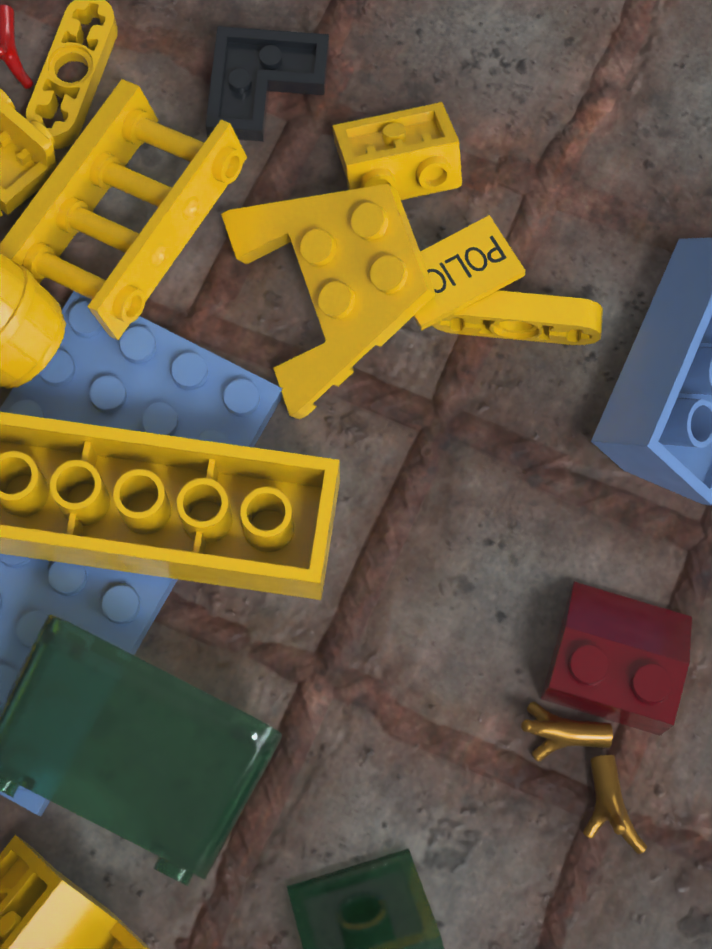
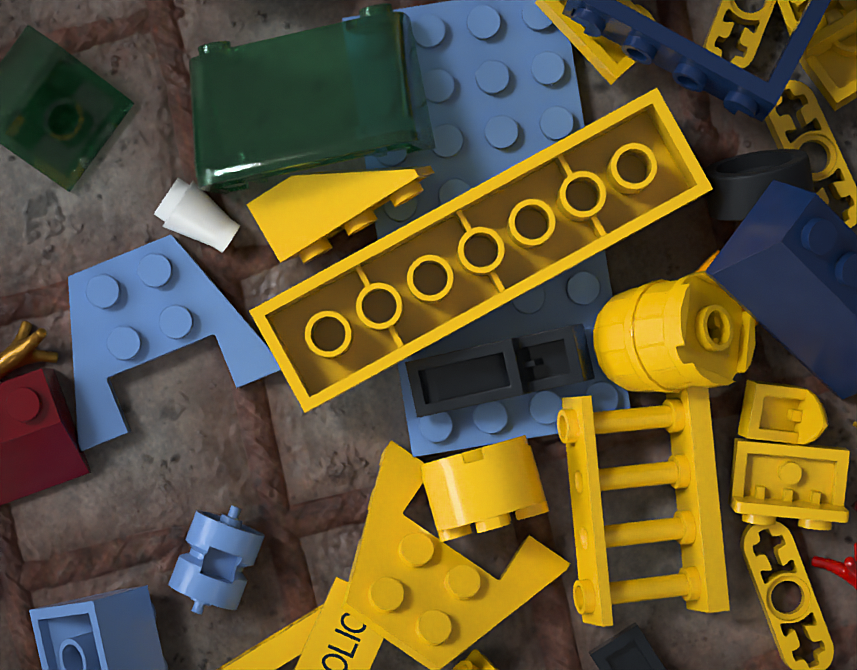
camera: 145 degrees right, 15 degrees up
none -> medium blue wing [68,235,281,451]
none -> white cone [154,177,240,253]
none -> medium blue wheel [168,505,265,615]
none -> yellow slope [246,165,435,264]
none -> black slope [405,323,595,418]
none -> yellow brick [420,435,549,542]

